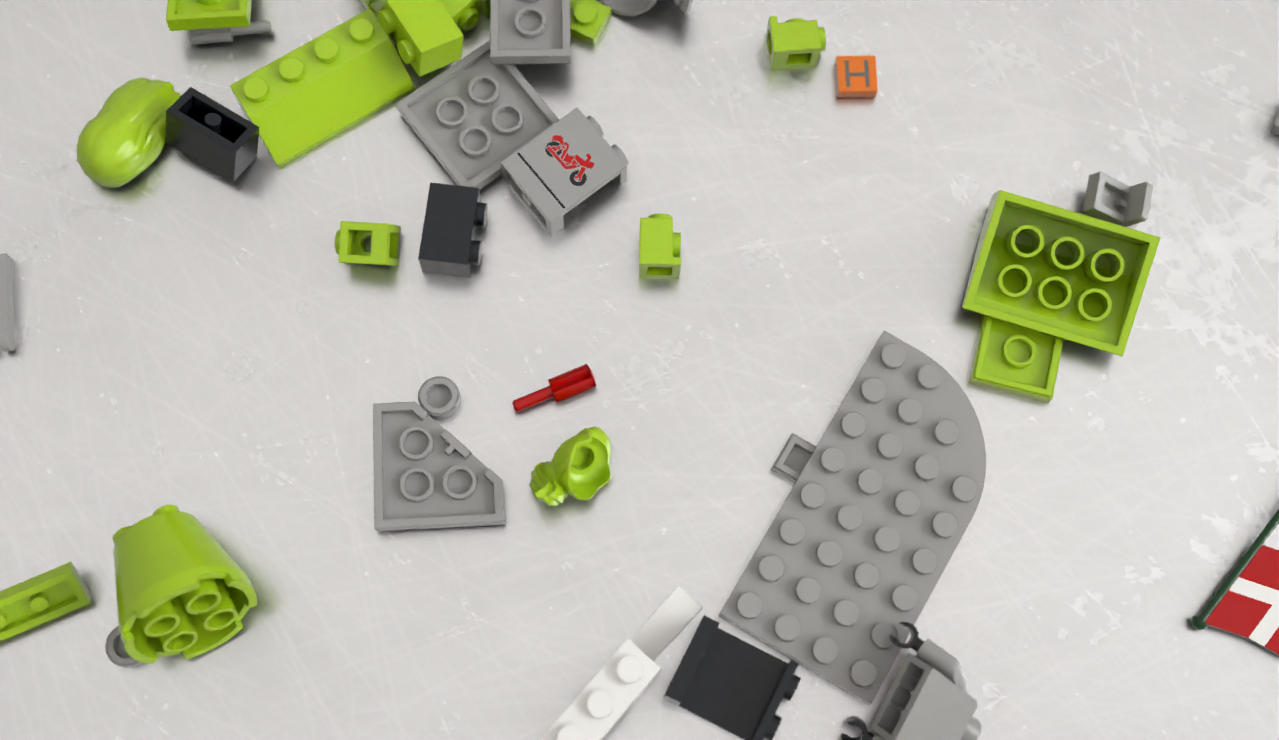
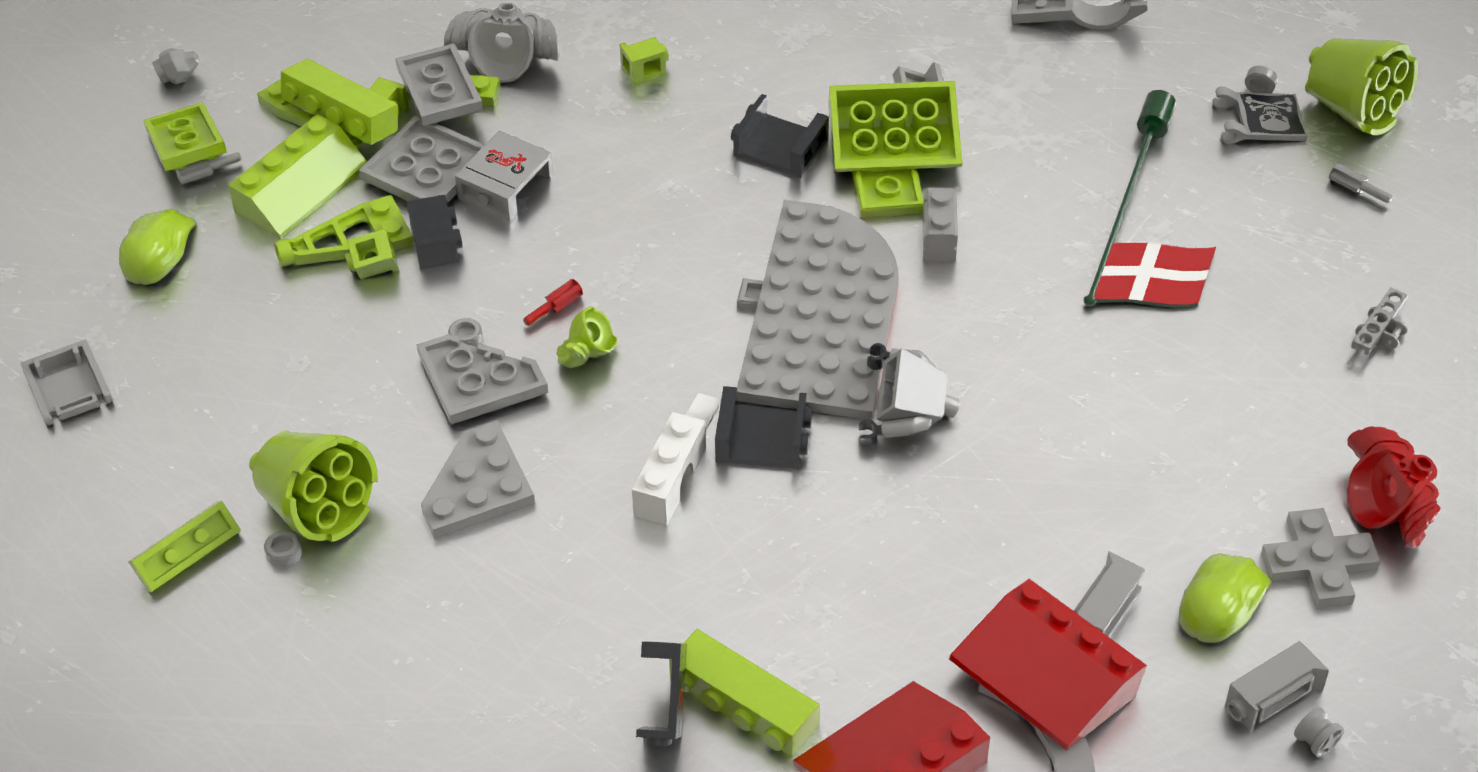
camera: 15 degrees left, 25 degrees down
black brick [165,87,260,182] -> none
lime brick [639,213,681,278] -> none
orange tile [835,56,878,98] -> none
none -> lime plate [274,195,414,267]
none -> light grey plate [421,420,535,539]
none -> black panel [731,94,829,178]
none -> light grey brick [923,188,958,262]

